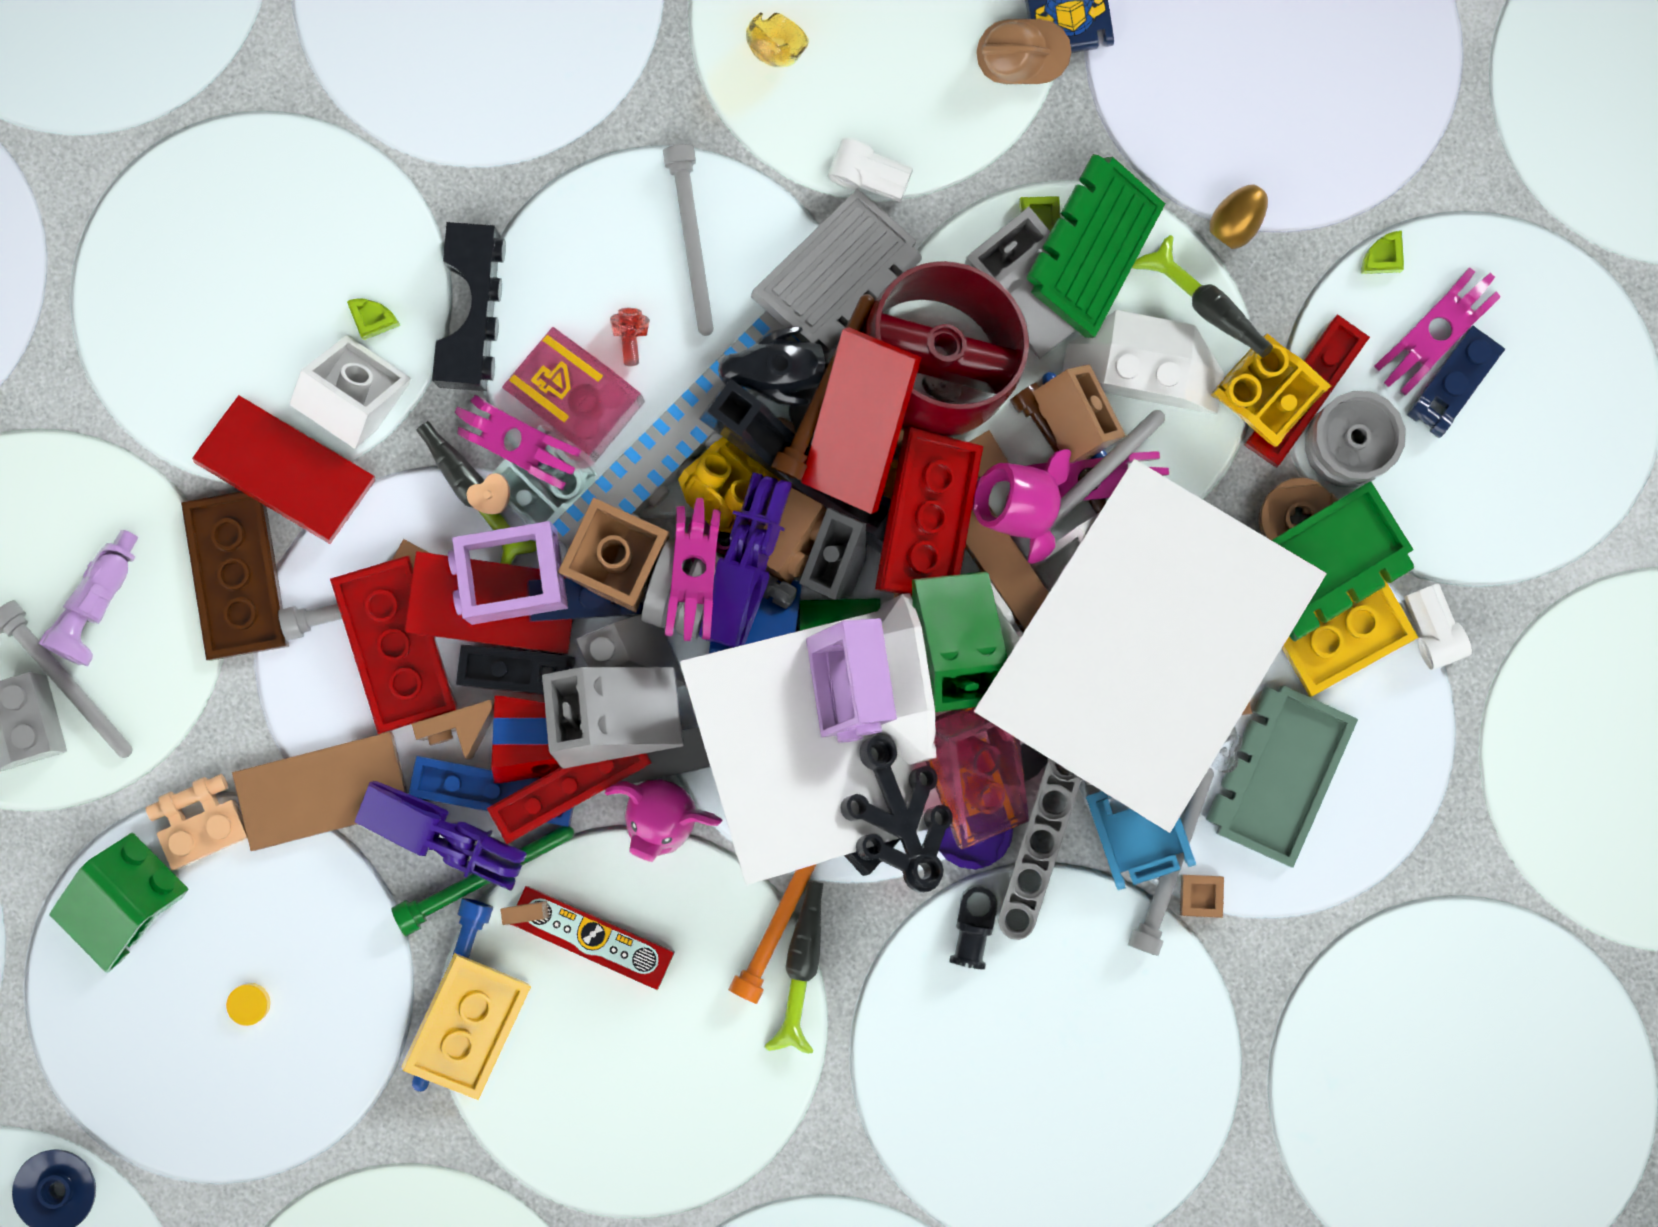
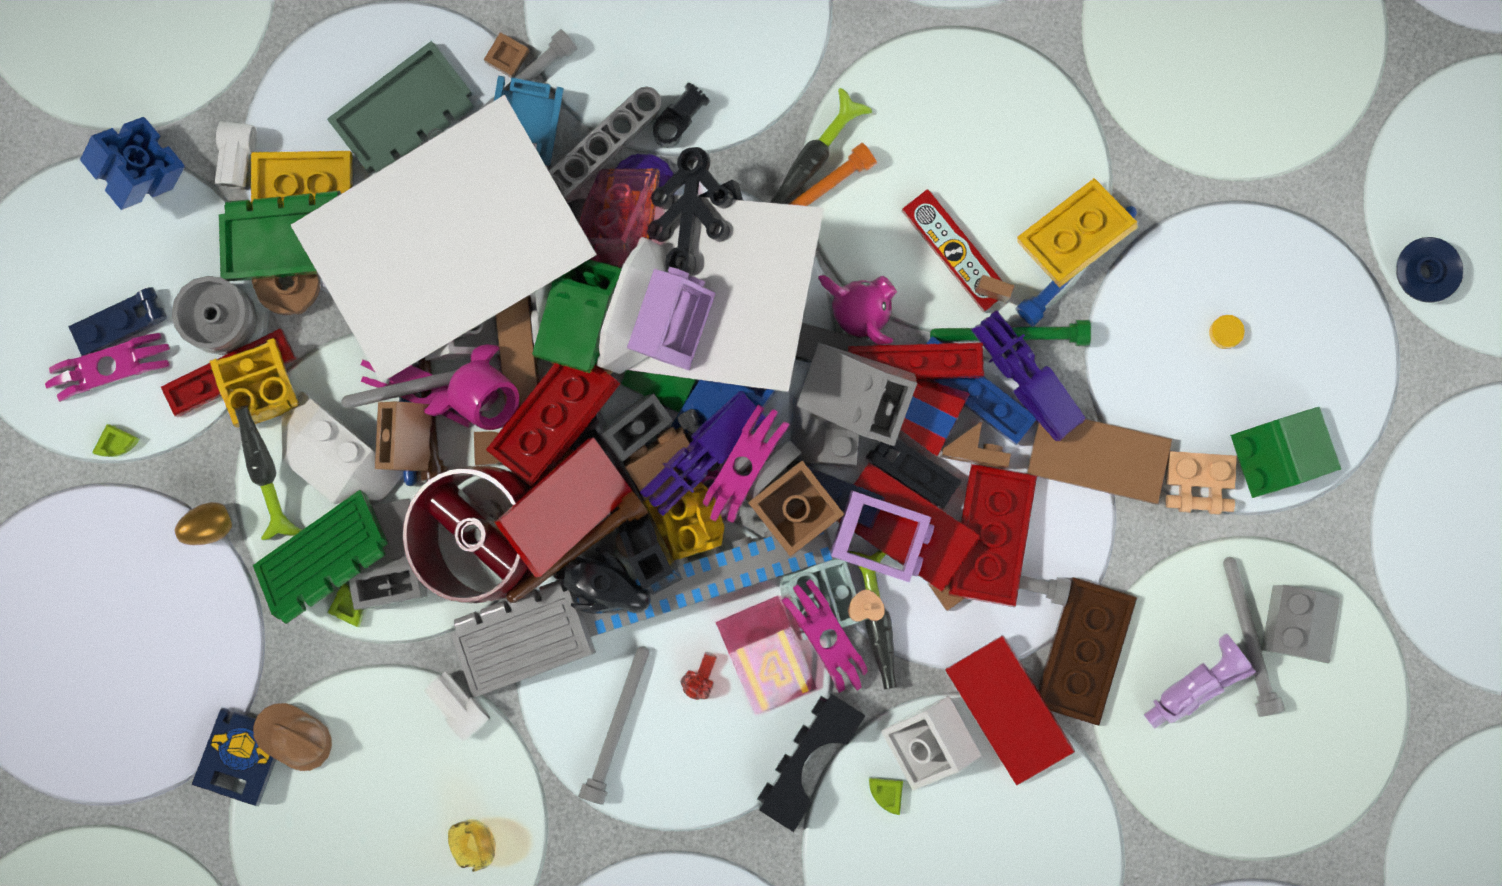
camera: 155 degrees left, 0 degrees up
none -> blue brick [80,117,185,210]

